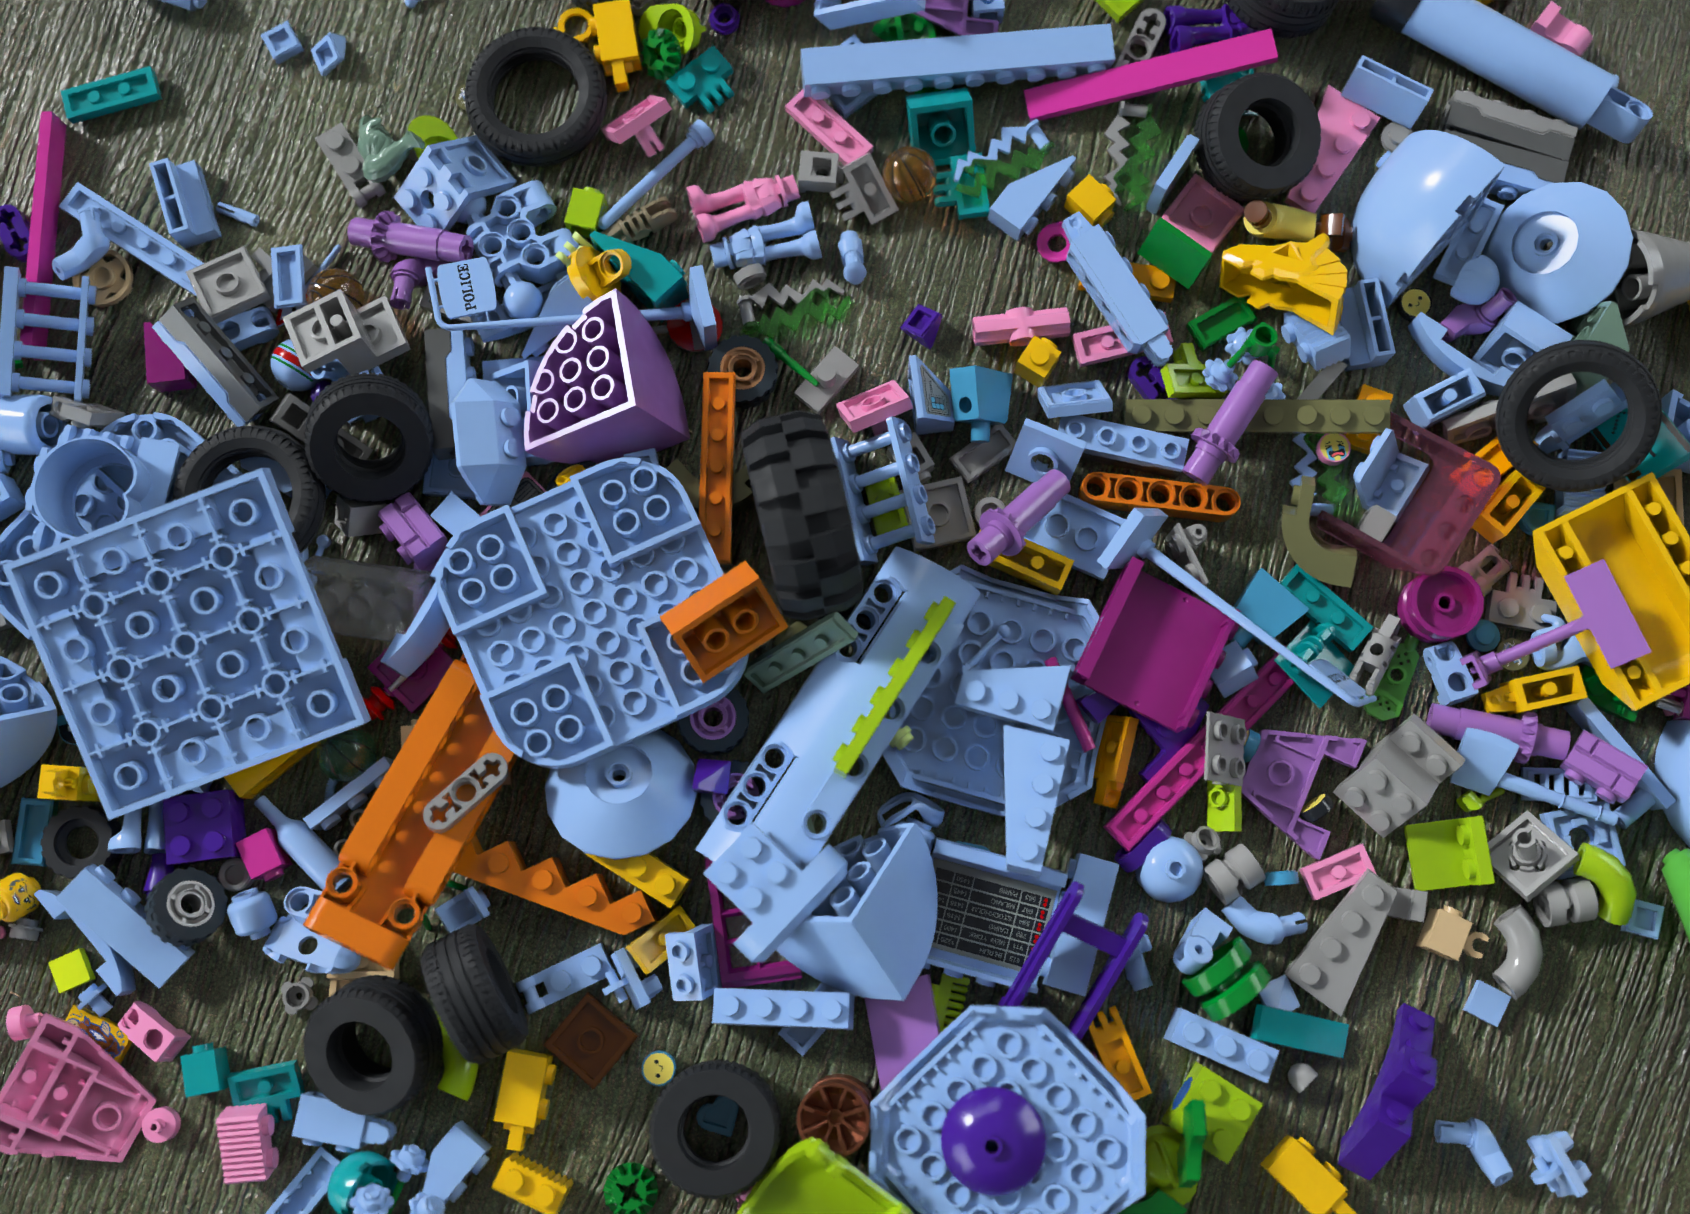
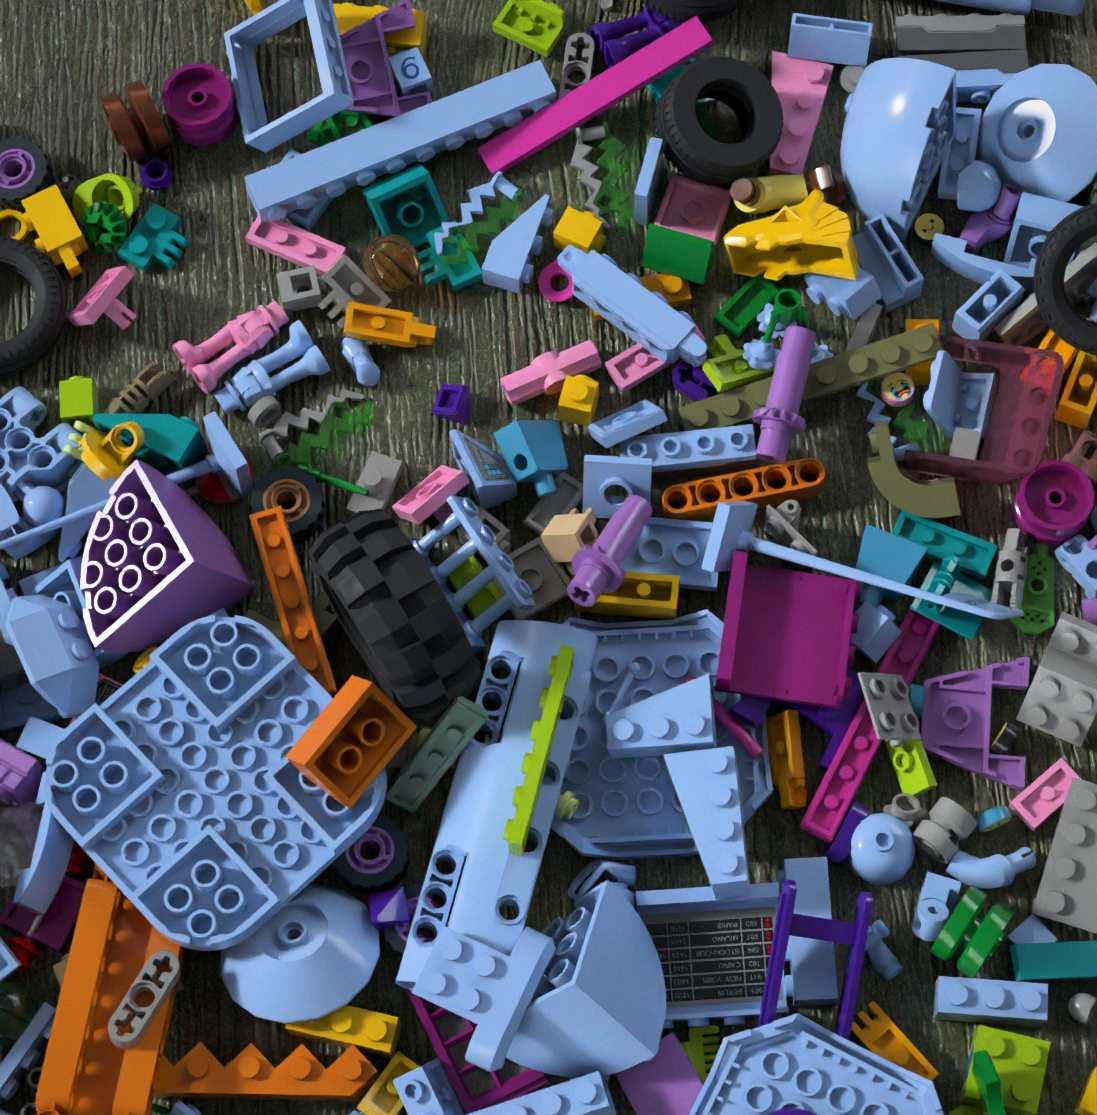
camera: 15 degrees left, 10 degrees down
light blue piece [598,119,715,230] -> none
none -> light orange hinge [343,302,436,348]
none -> tan brick [541,507,599,562]

